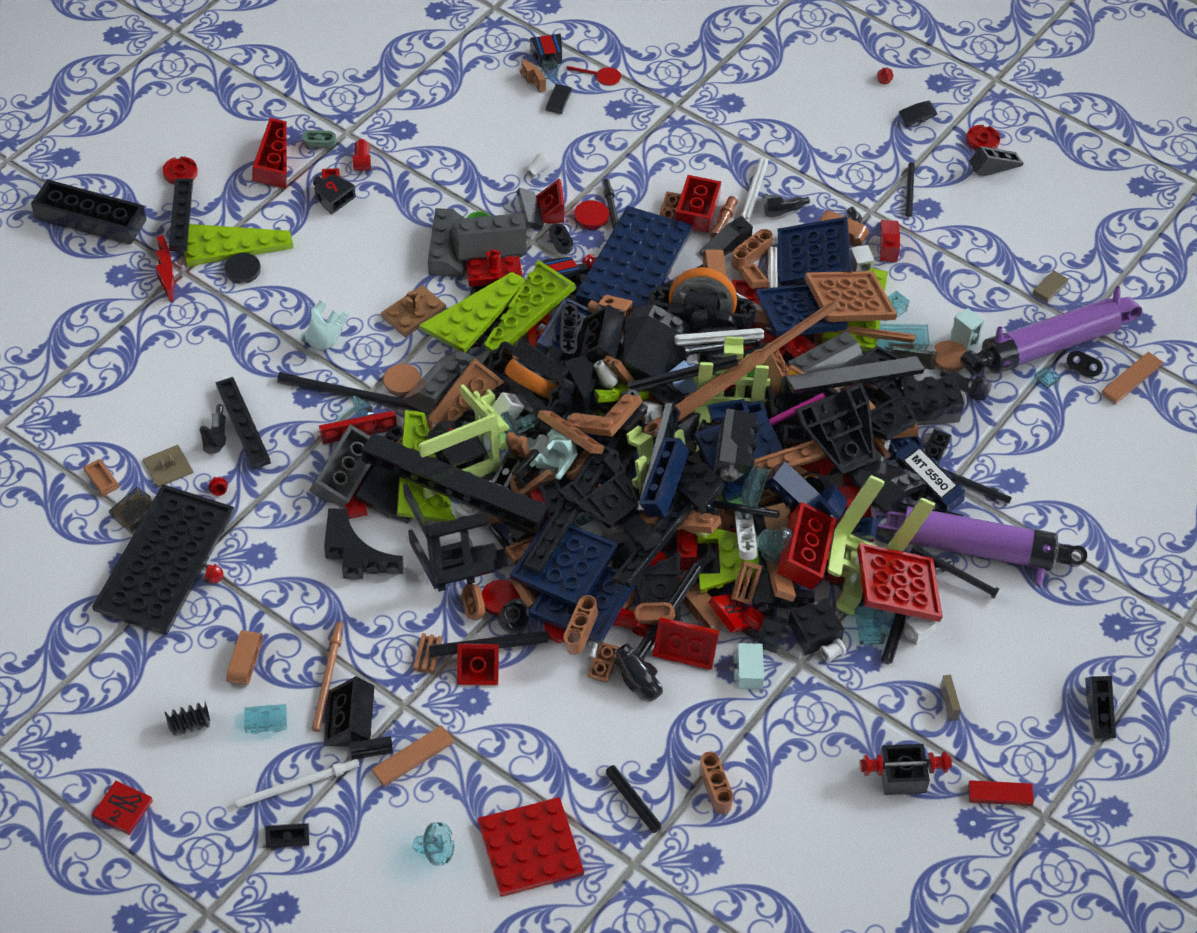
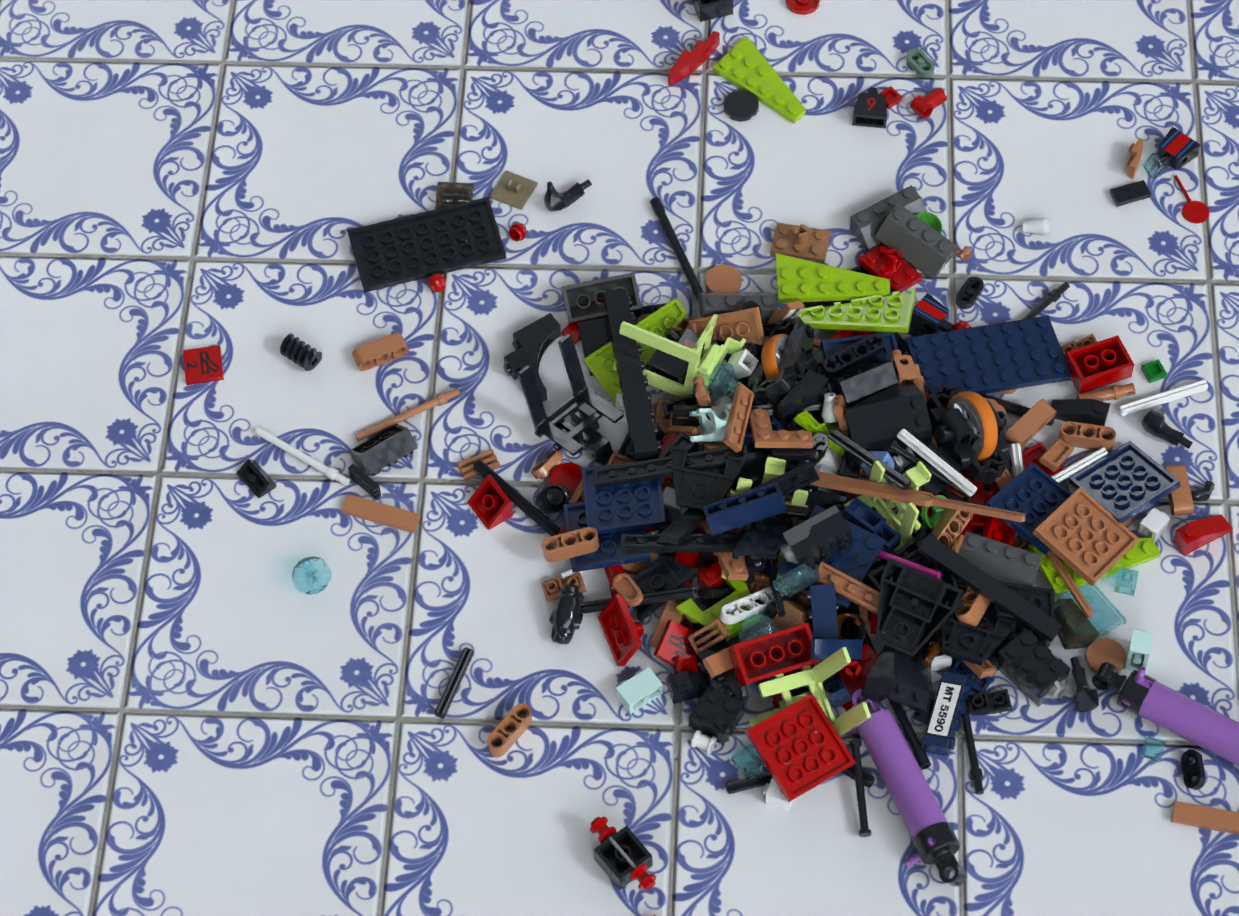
camera: 60 degrees right, 5 degrees up
nougat tile [83,459,119,497] -> none
black plate [169,178,193,252] -> none
black plate [215,377,271,469] -> none
clear light blue bracket [244,704,288,734] -> none
red wedge [252,118,287,188] -> none
light aqua piece [300,301,349,350] -> none
red fence [319,411,397,444] -> none
clear light blue slope [352,395,373,417] -> none
red plate [478,797,584,897] -> none
black tile [516,187,544,230] -> none
red slope [536,179,564,224] -> none
red tile [574,200,609,230] -> none
dark tan tile [940,674,961,721] -> none
none -> nougat slope [768,301,805,324]
none -> green tile [1141,359,1167,383]

